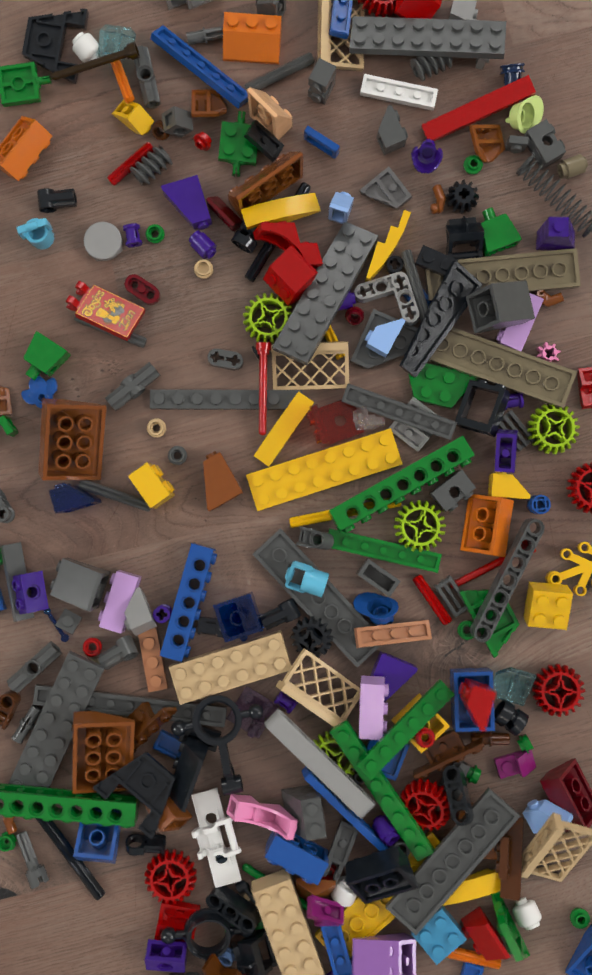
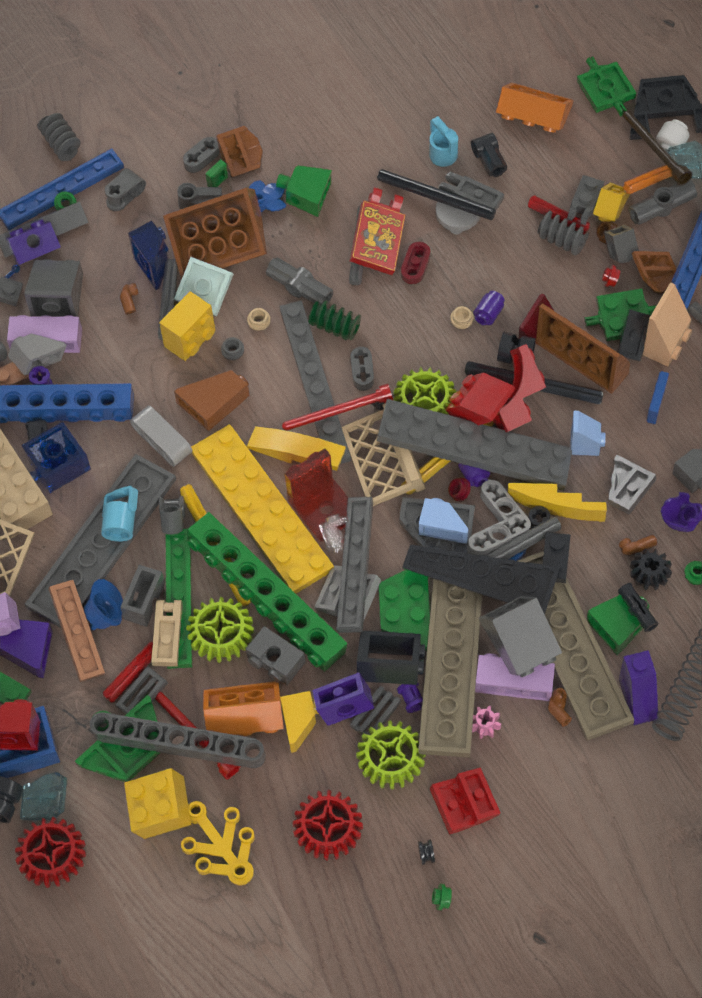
camera: 75 degrees right, 25 degrees down
dark purple bush [123,223,143,248] -> none
green plate [146,224,165,244] -> none
dark purple slope [161,175,212,230] -> none
yellow slope [241,193,321,230] -> none
black piece [260,598,301,630] -> none
black gear [290,616,333,659] -> none
black piece [445,216,484,260] -> none
blue wheel [527,495,551,514] -> none
none -> dark orange arm [120,283,138,315]
none -> light grey beam [130,405,193,467]
none -> tan plate [152,600,183,667]
none -> light aqua tile [174,257,234,317]
none -> dark grey piece [177,183,222,209]
none -> dark green piece [308,300,361,341]
none -> black axle [377,169,496,220]
none -> dark grey hinge [438,172,504,210]
none -> dark grey hinge [567,175,604,225]
none -> black pin [618,583,659,633]

